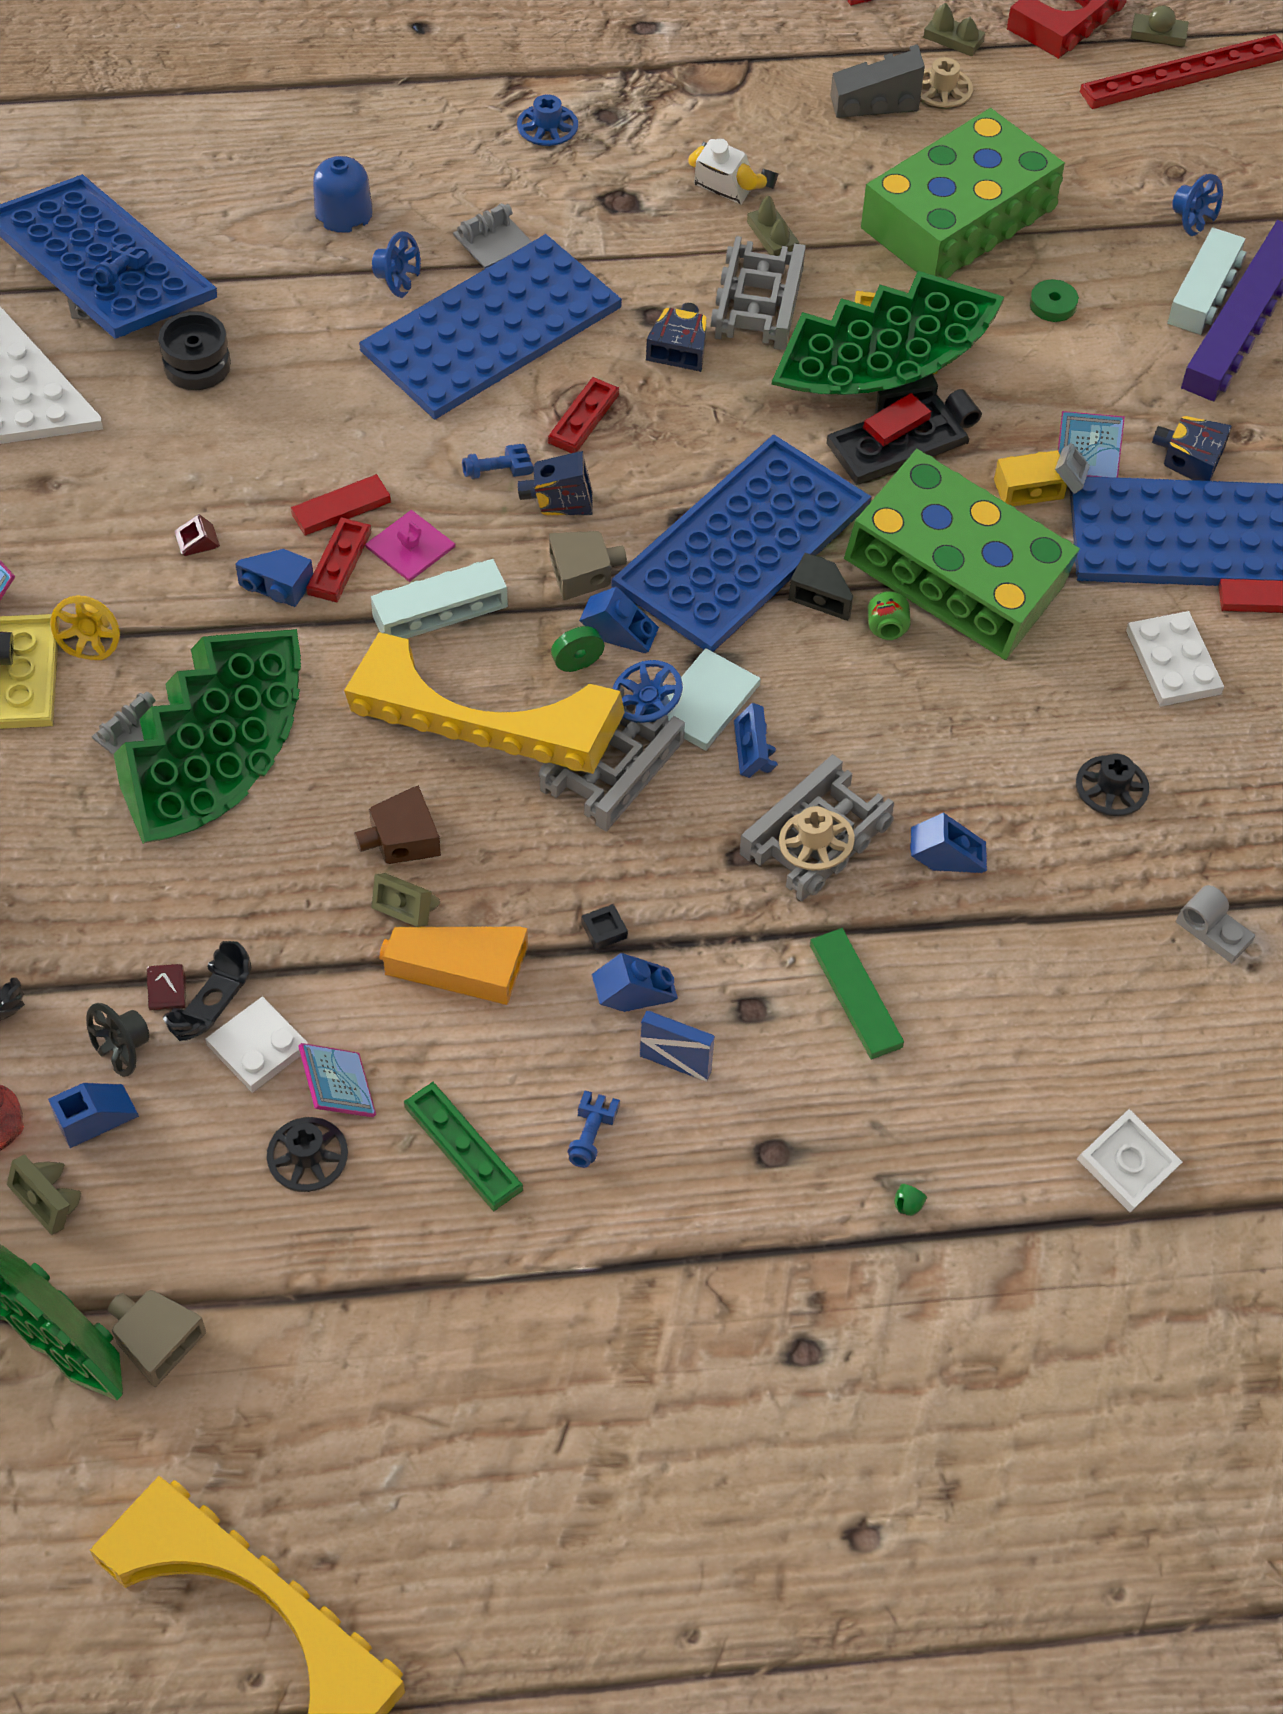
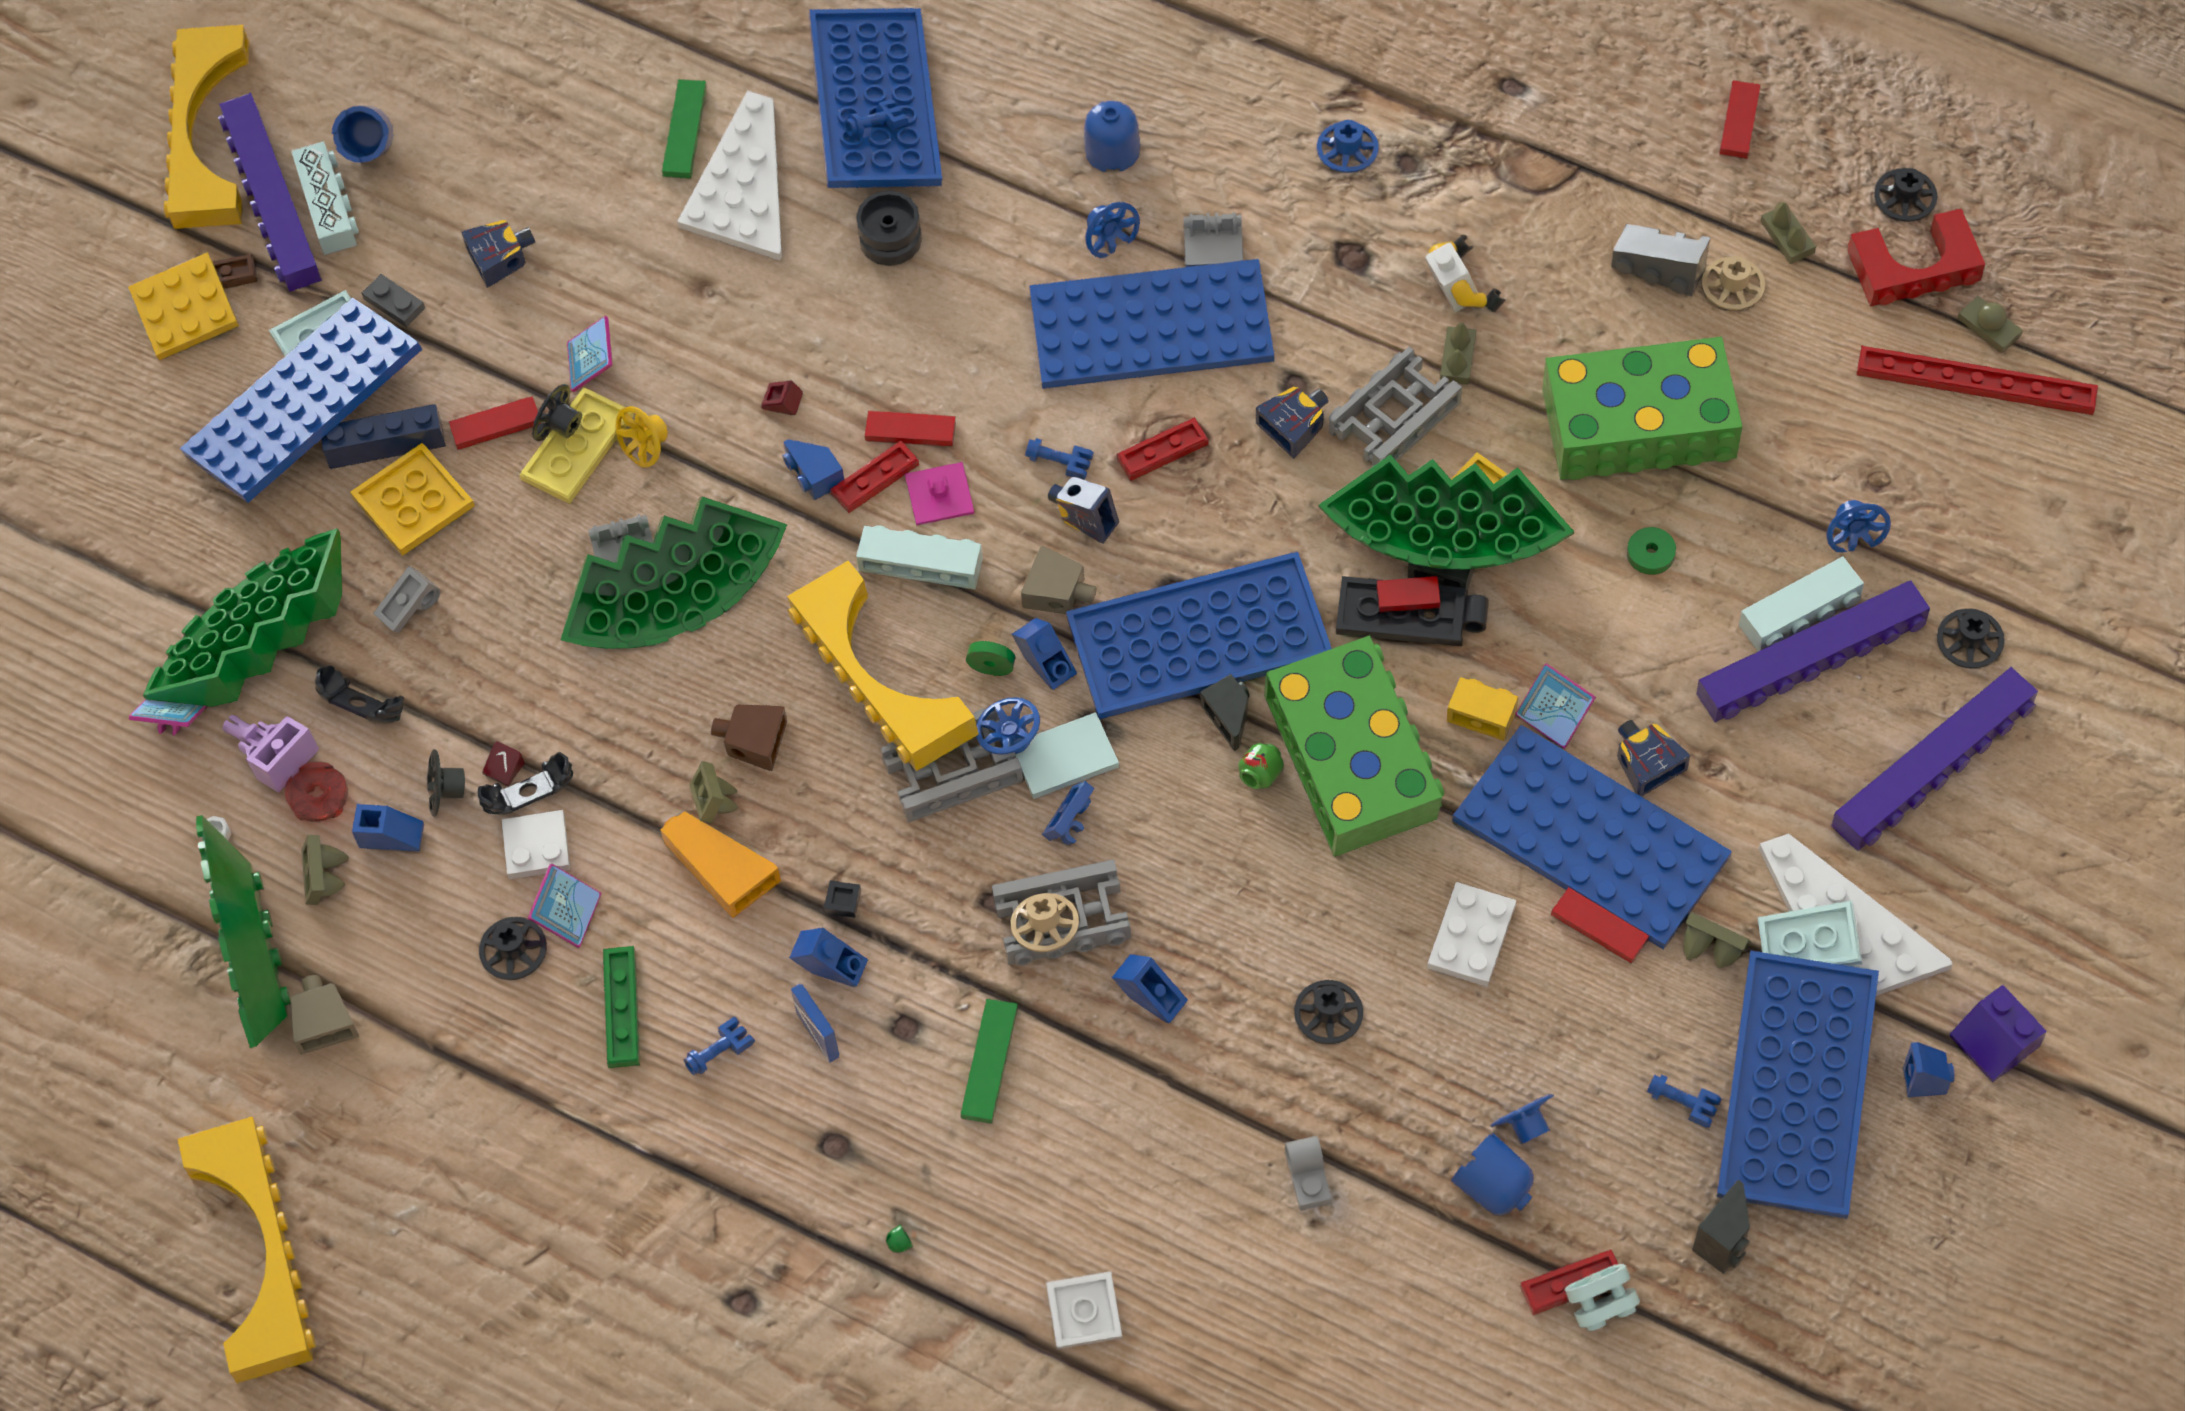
camera: 40 degrees right, 5 degrees up
light grey tile [1055,443,1090,494] -> none

